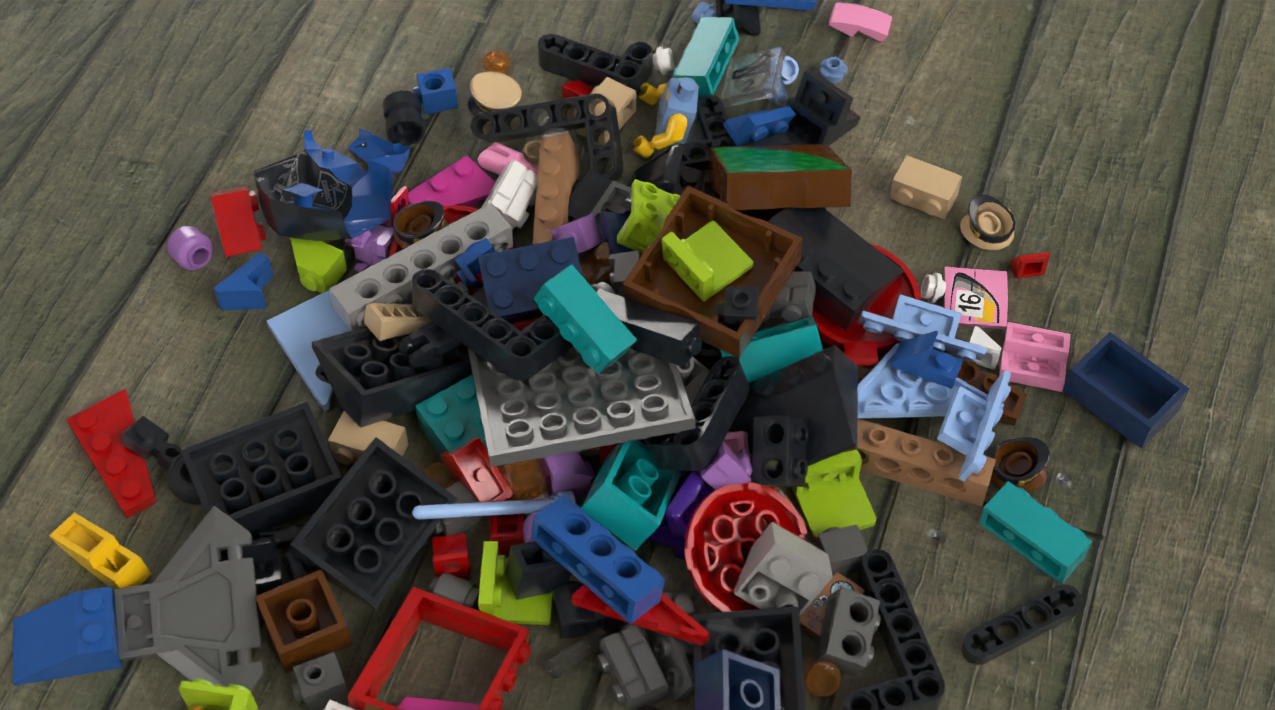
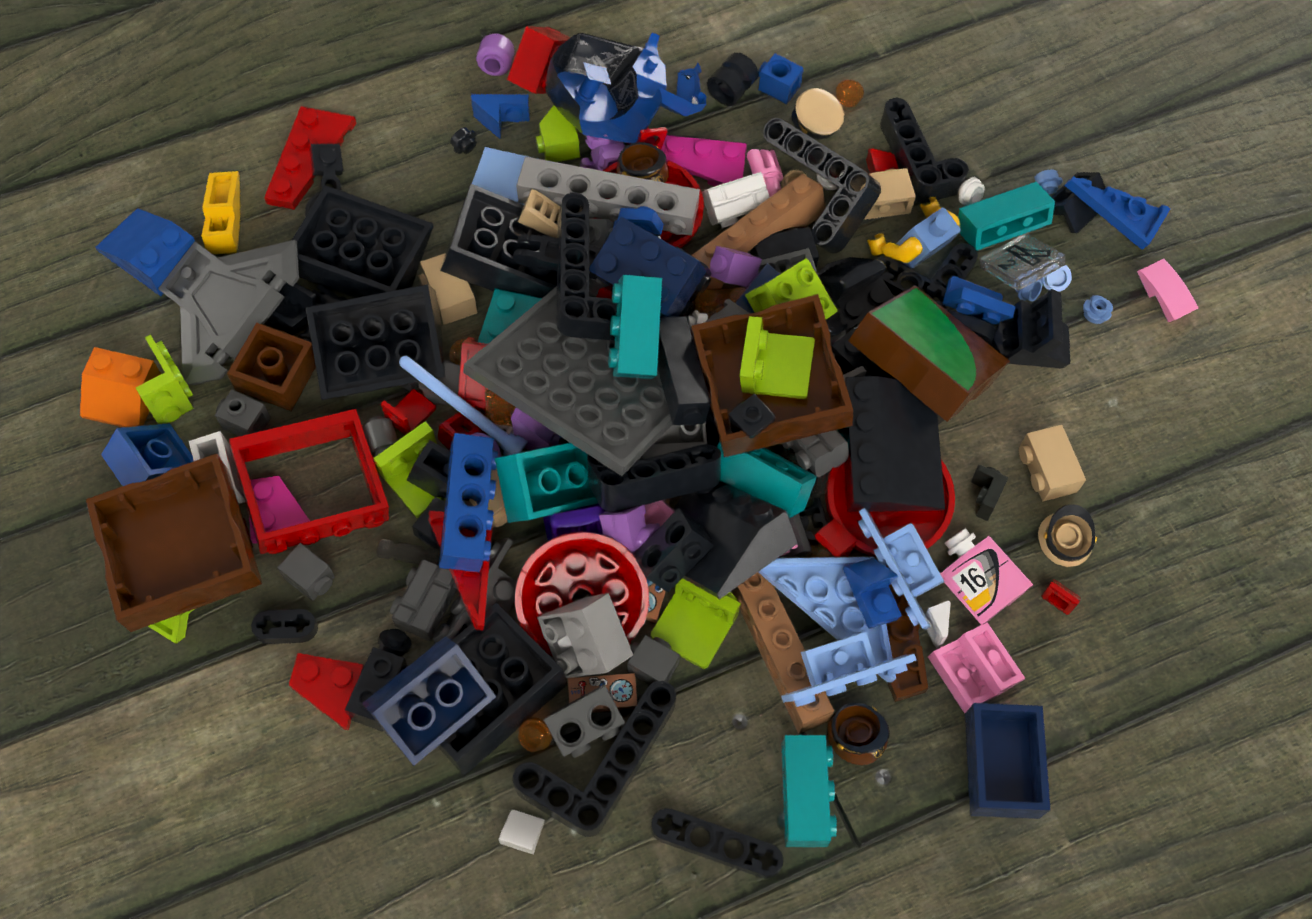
camera: 45 degrees right, 10 degrees up
none -> black plate [450,127,477,154]
none -> pearl dark grey bracket [971,465,1008,521]

